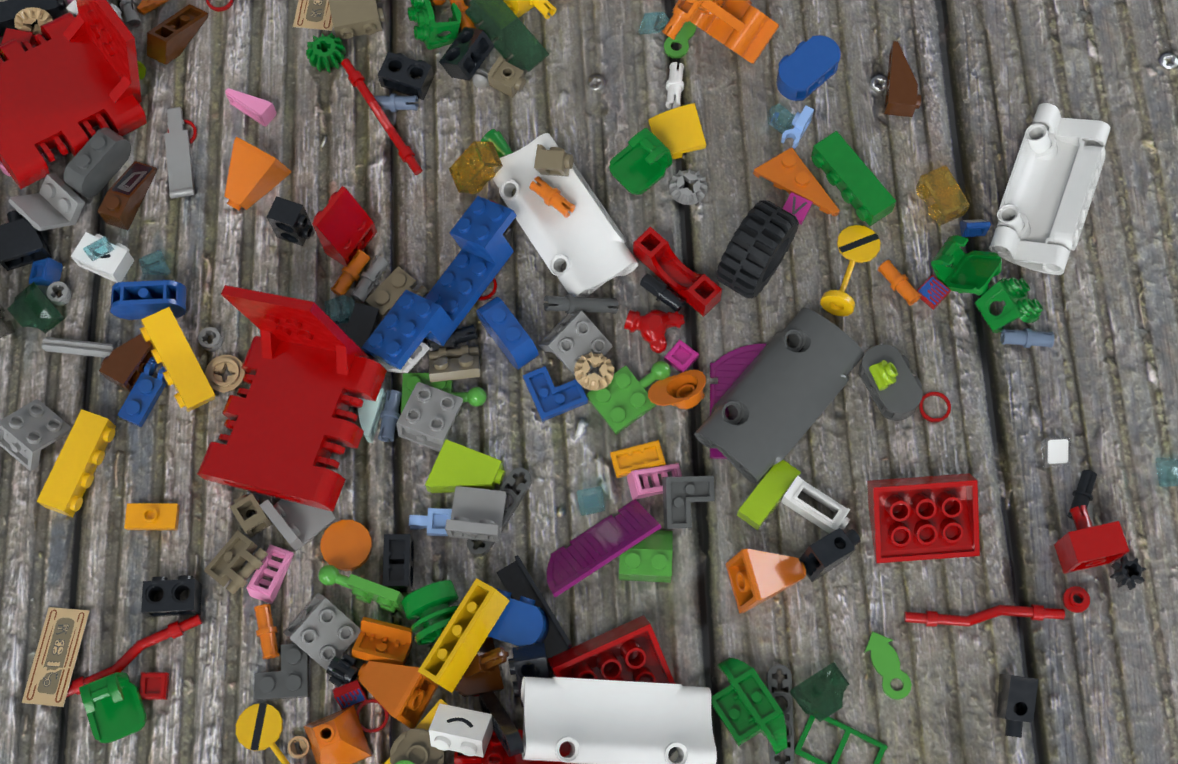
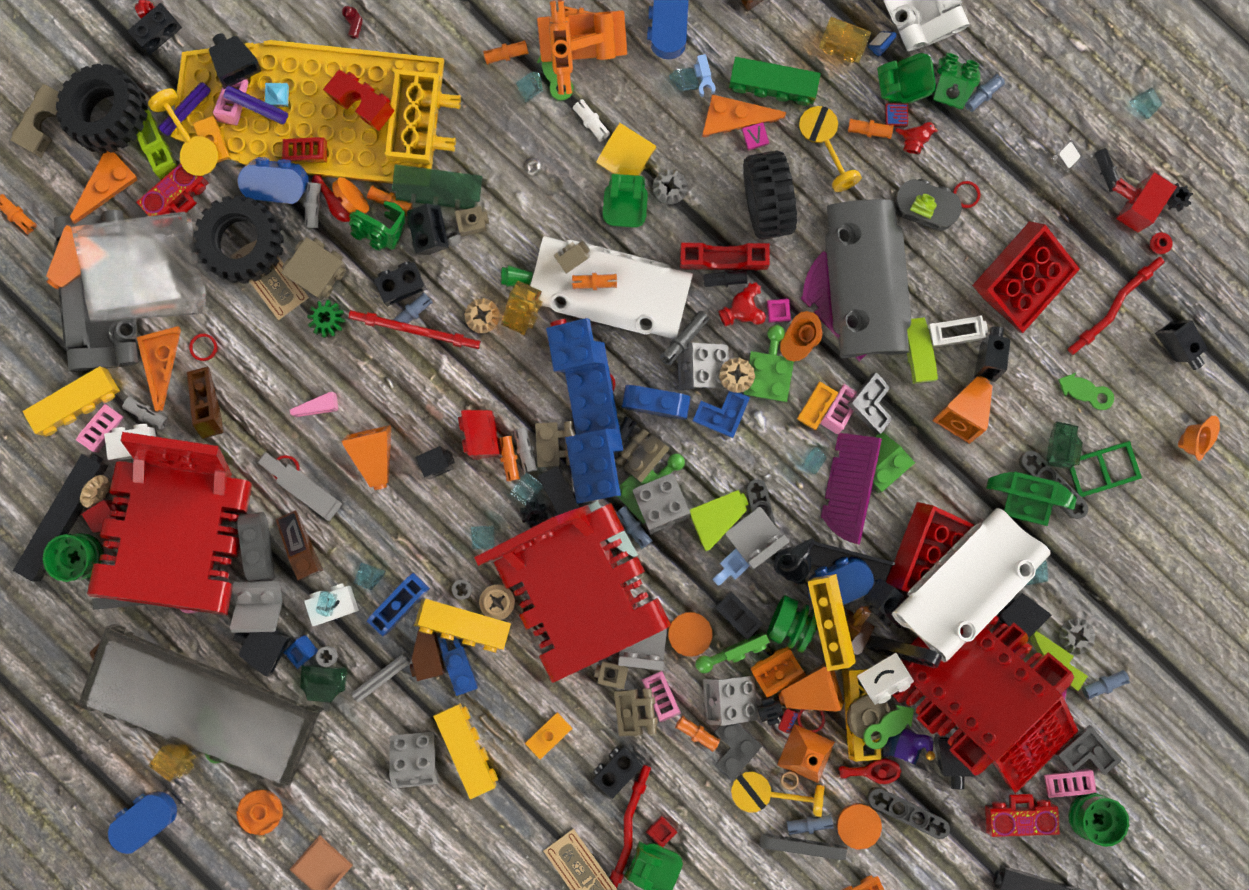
camera: 50 degrees left, 15 degrees up
none -> tan gear [464,298,500,333]
none -> black piece [774,538,815,584]
none -> red animal [895,122,938,155]

